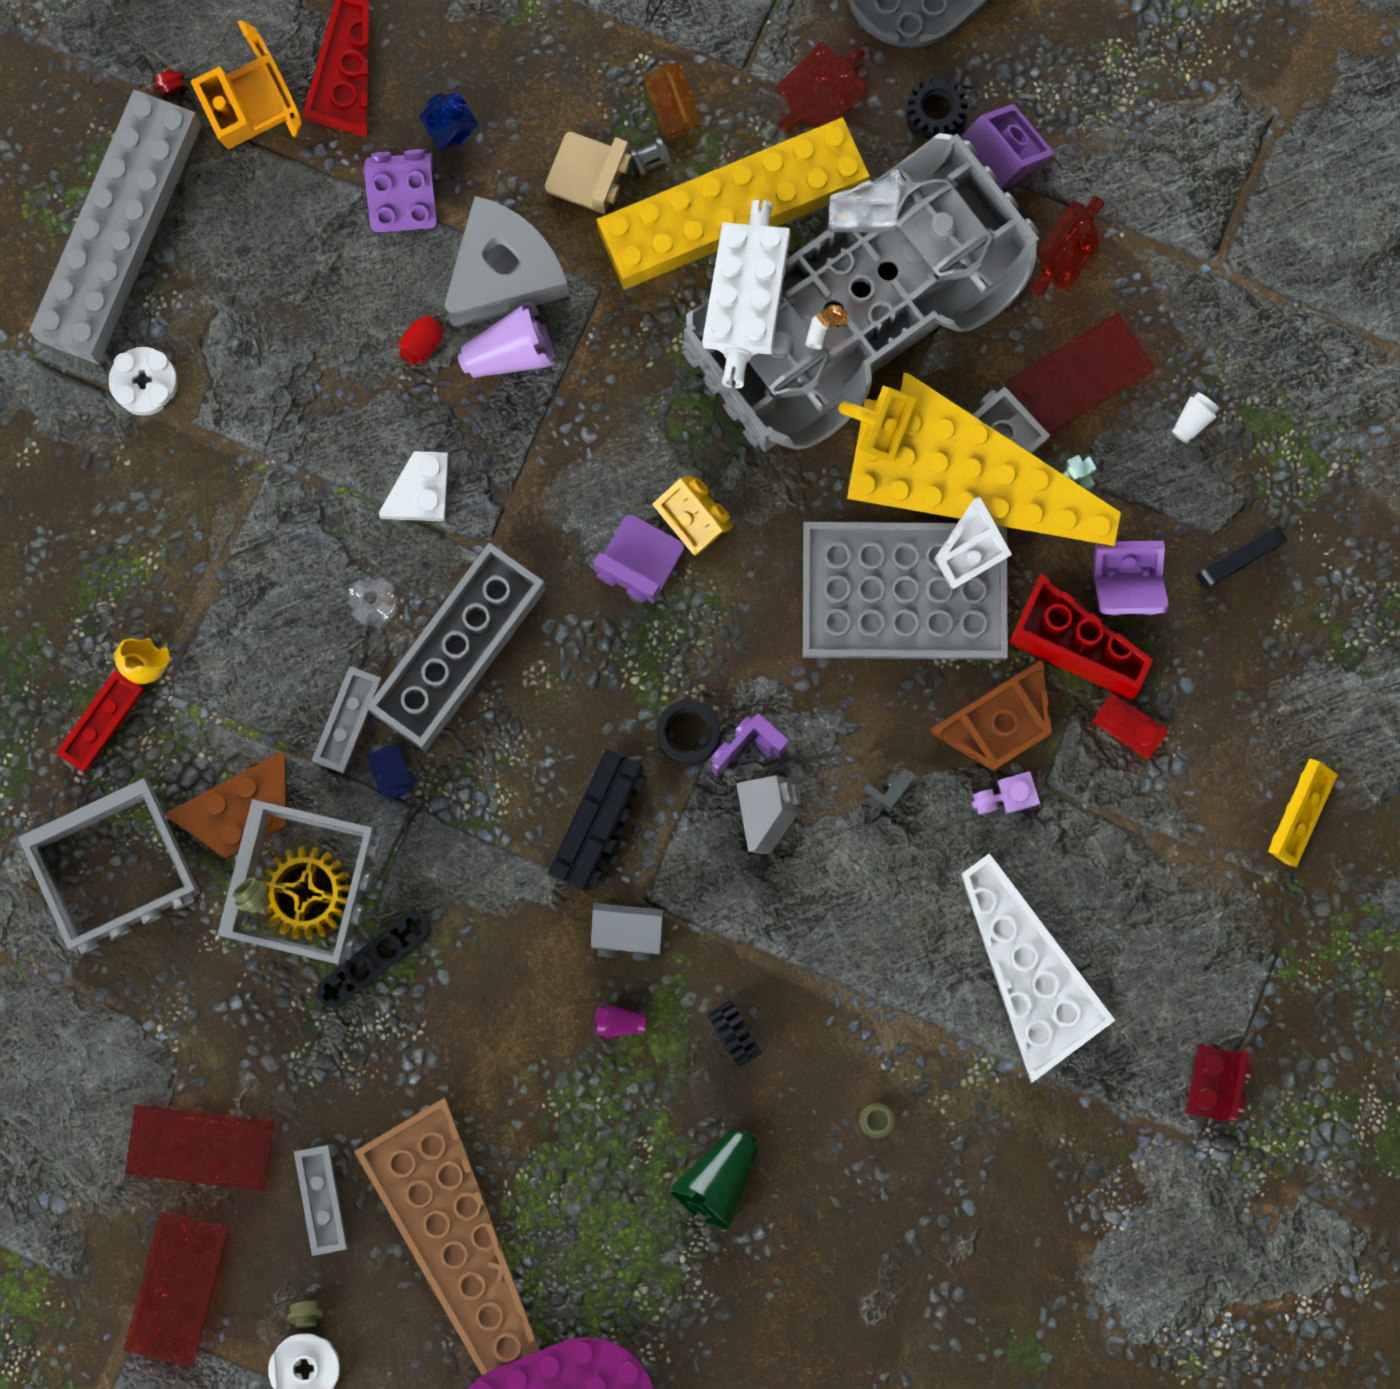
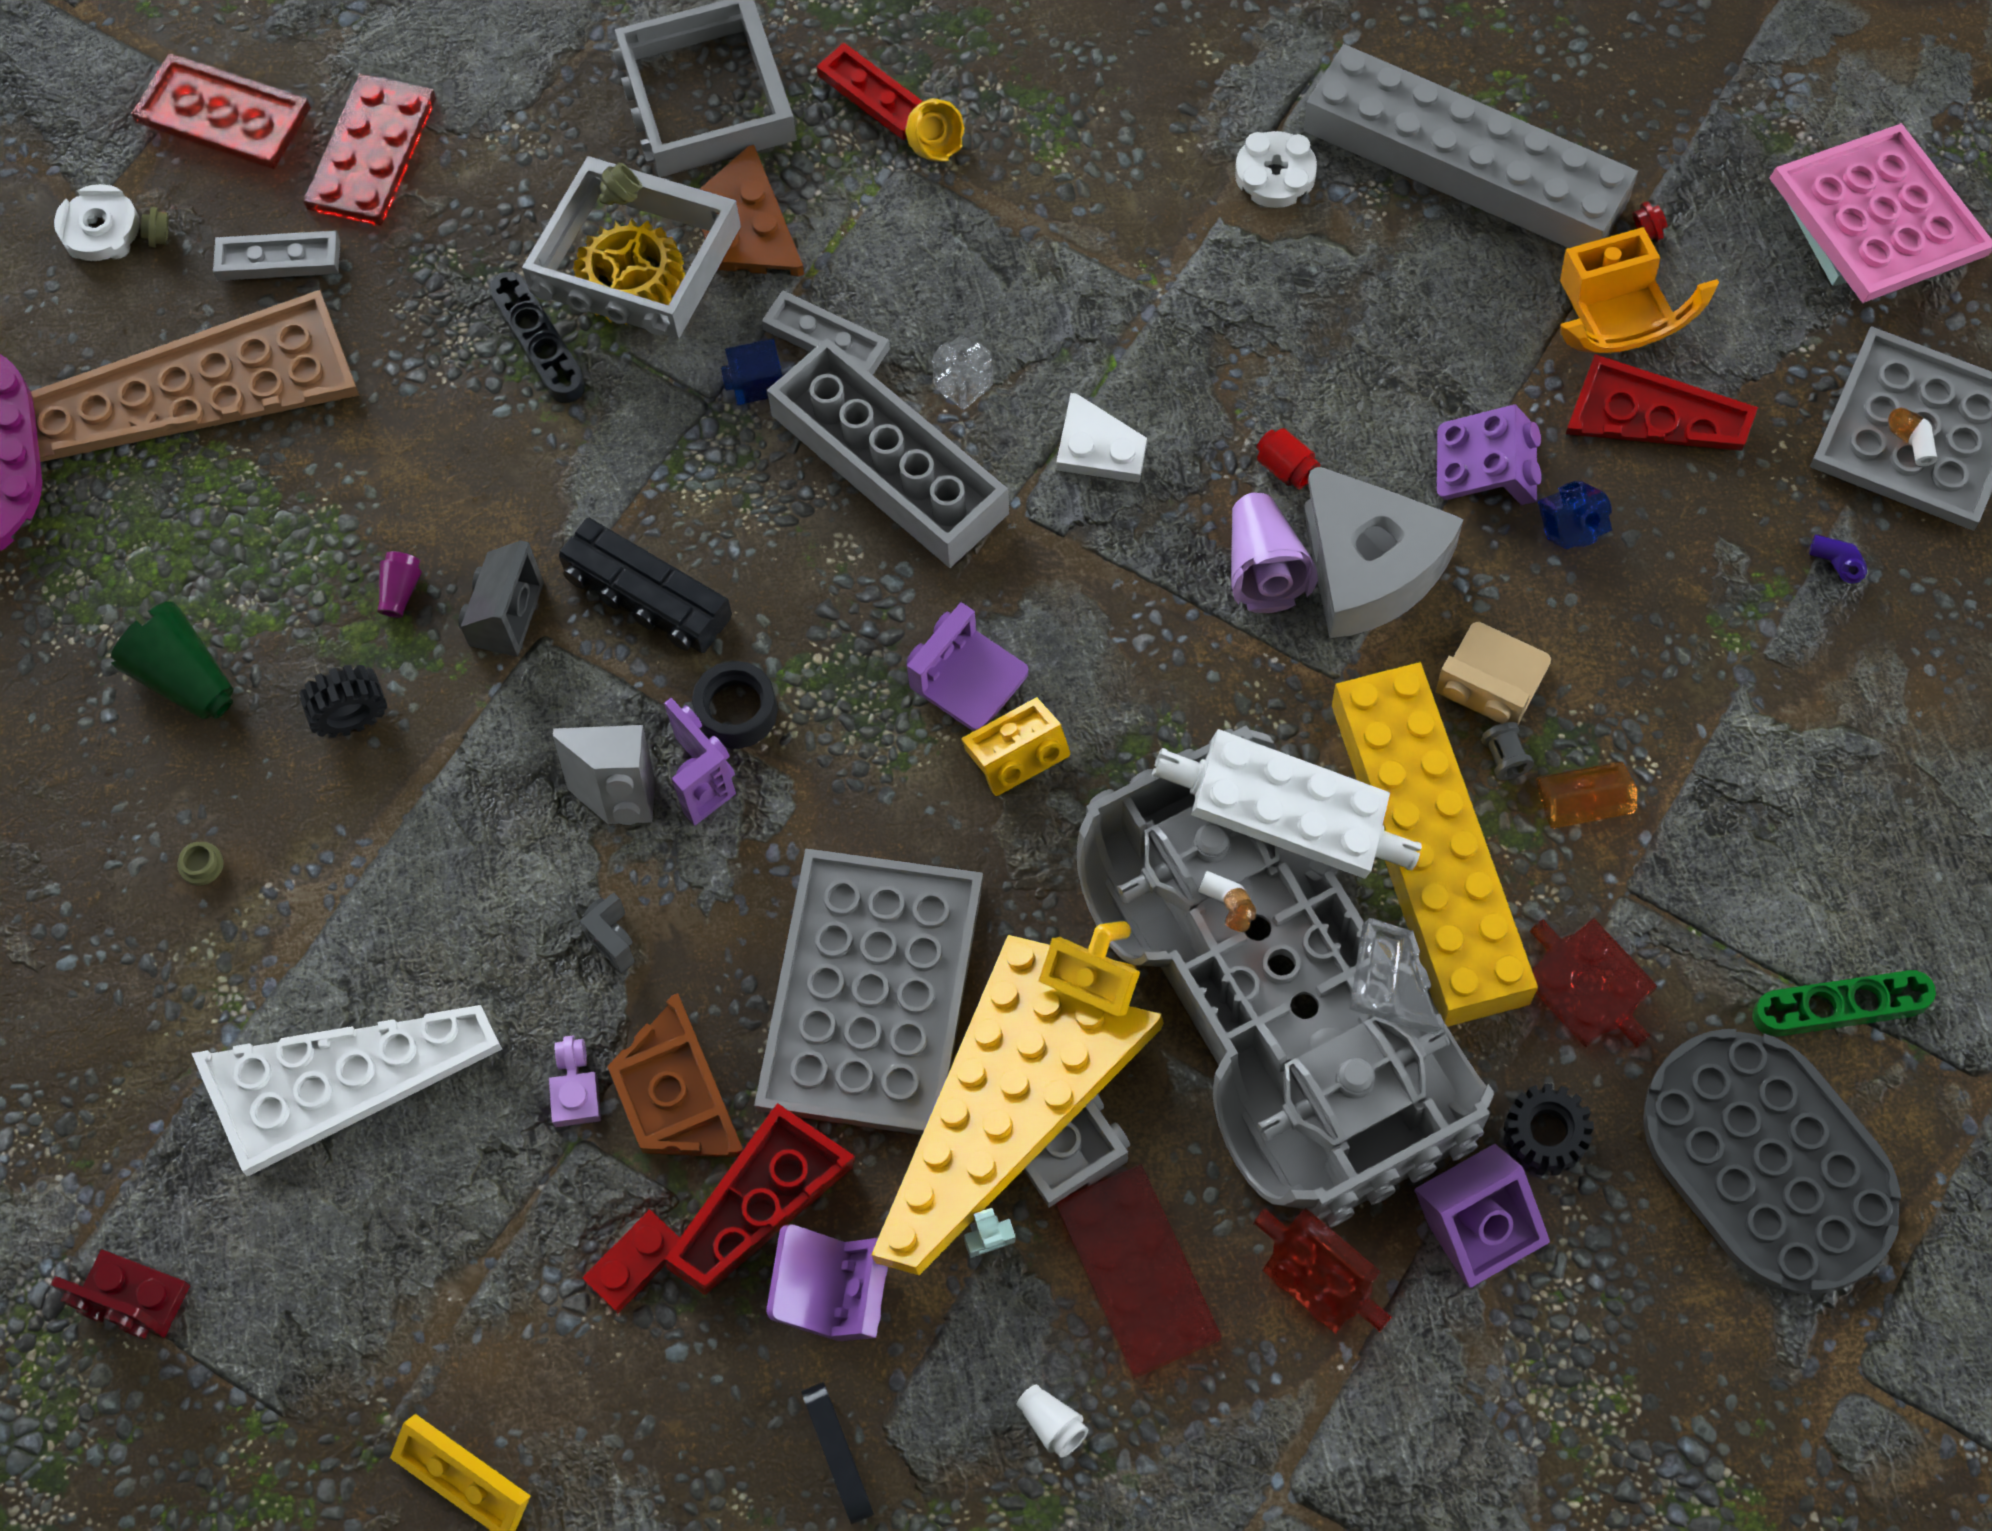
camera: 100 degrees right, 15 degrees down
white wing [934,497,1012,589] -> none

